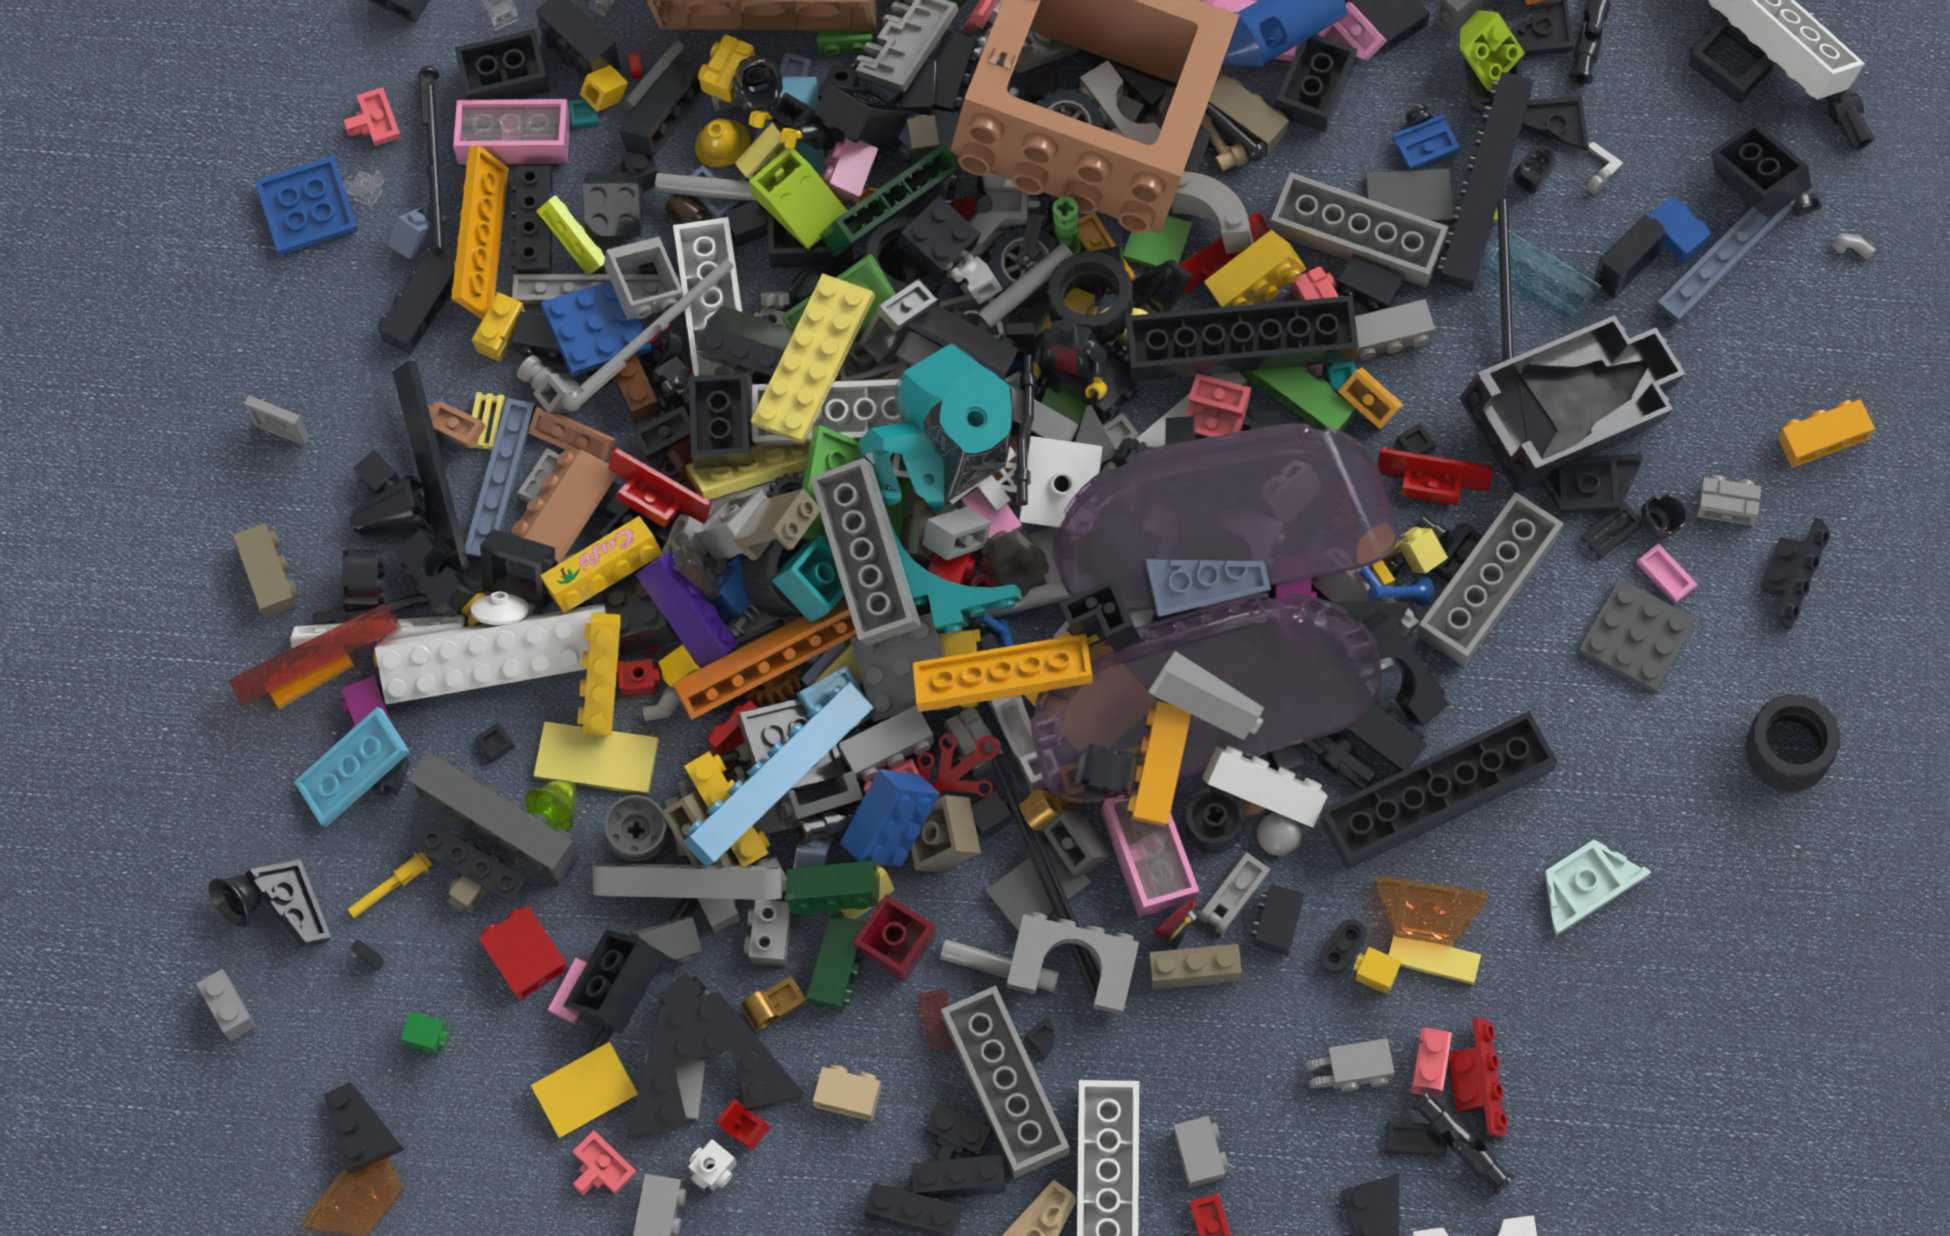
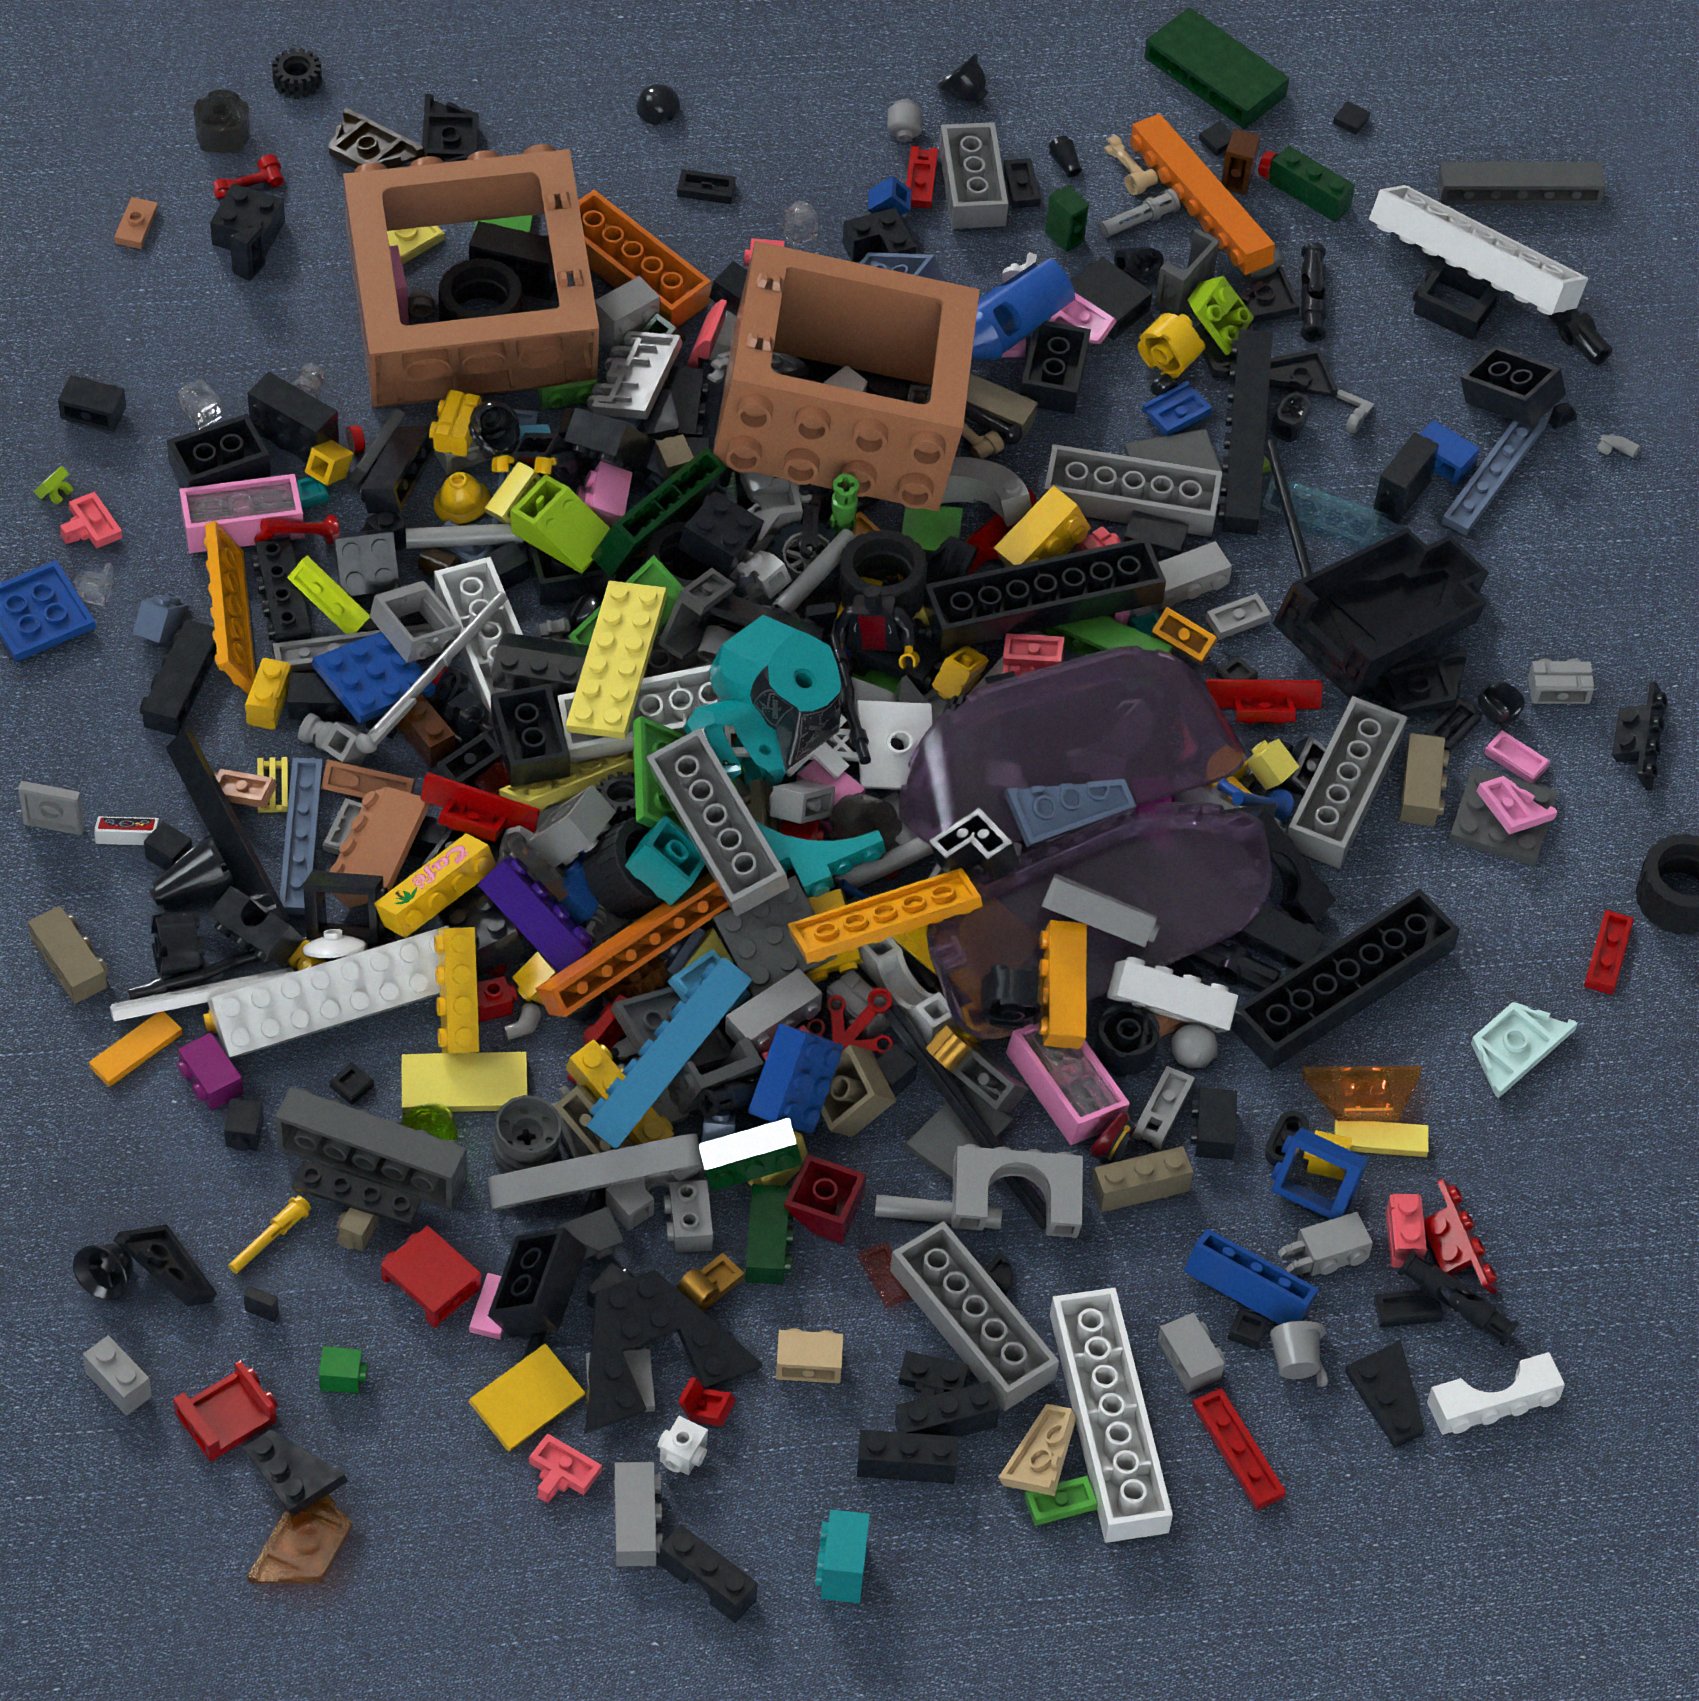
camera: 20 degrees left, 15 degrees down
clear red brick [228,603,402,706] -> none
medium azure tile [294,707,410,827] -> none
black bar [418,65,444,253] -> none
dark tan panel [733,489,821,560] -> none
light orange brick [1778,399,1875,468] -> none
none -> lime tile [33,465,73,505]
none -> slope [94,816,159,845]
none -> red panel [173,1360,278,1462]
none -> red piece [254,514,339,545]
none -> yellow brick [932,646,989,700]
none -> yellow brick [1137,313,1205,379]
none -> blue brick [1184,1228,1319,1325]
none -> light grey plate [1205,593,1271,640]
none -> black tile [1228,1308,1270,1351]
none -> light grey hat [1270,1321,1328,1387]
none -> blue window [1271,1128,1369,1219]
none -> dark tan brick [1399,733,1449,826]
none -> bright pink wing [1476,776,1558,835]
none -> red tile [1583,910,1634,995]

